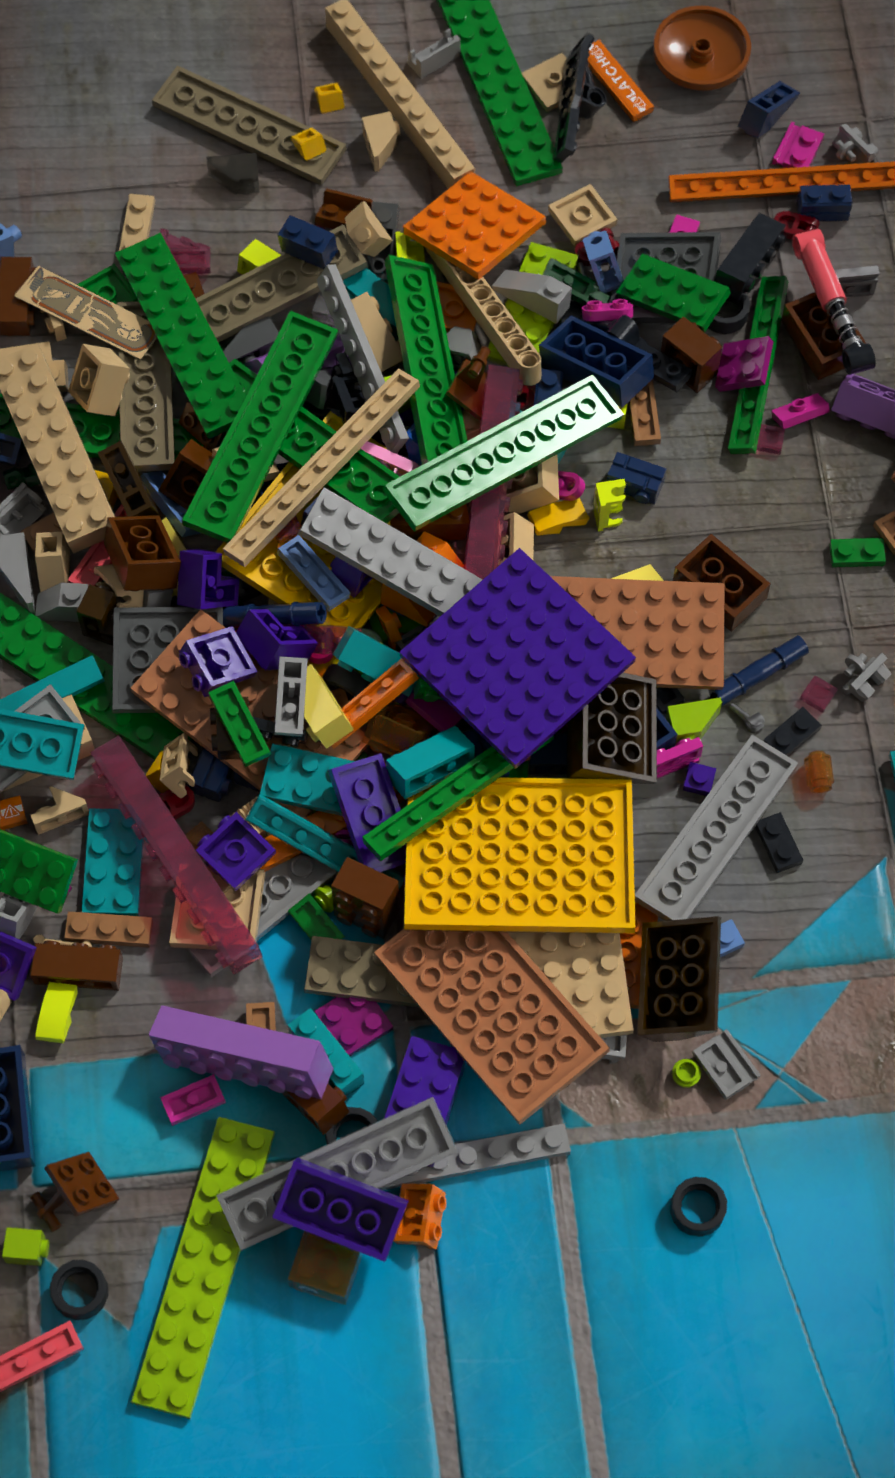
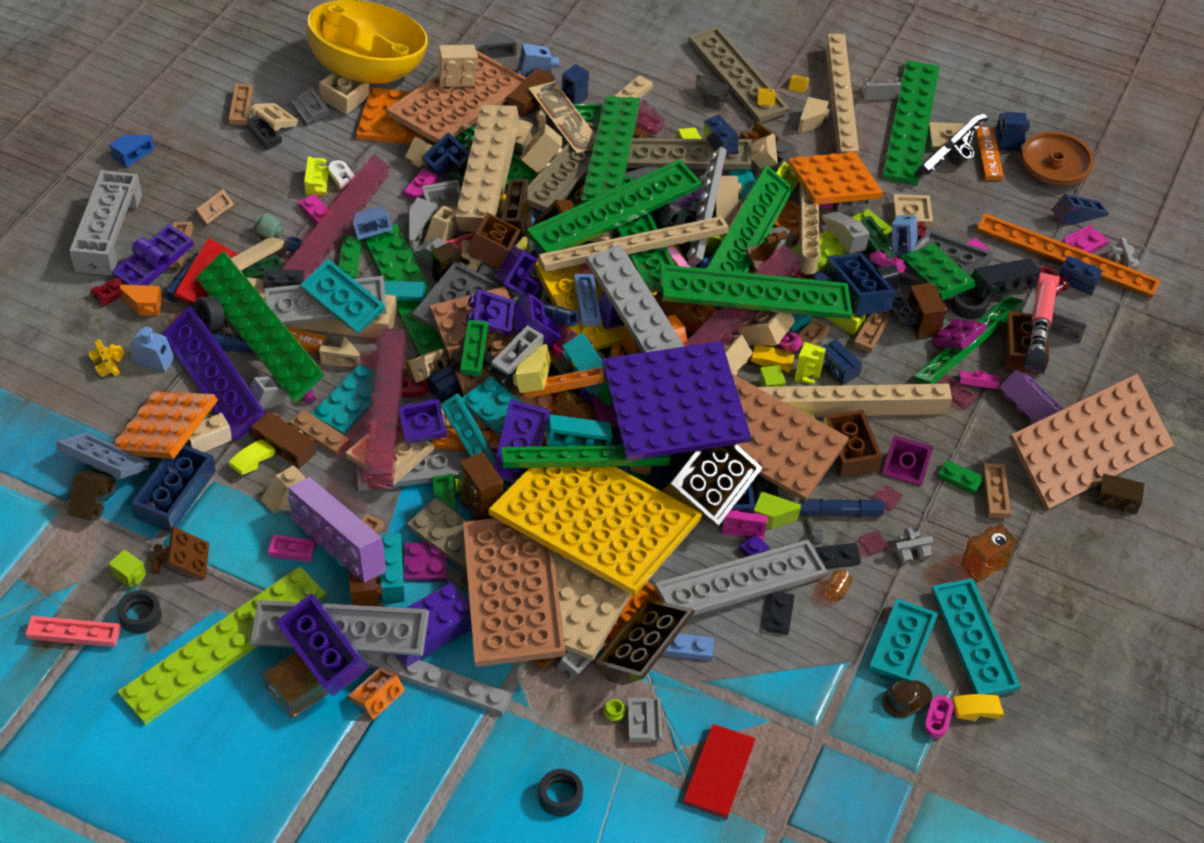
camera: 30 degrees right, 15 degrees down
none -> tan slope [261,465,306,514]
none -> dark blue brick [561,64,589,104]
none -> red tile [683,724,756,819]
none -> tan brick [758,384,952,417]
none -> lime brick [759,365,786,387]
none -> medium nougat plate [799,318,830,350]
none -> clear pink tile [874,484,903,512]
none -> magenta slope [882,435,934,486]
none -> clear pink tile [951,385,978,410]
none -> dark blue brick [996,112,1030,151]

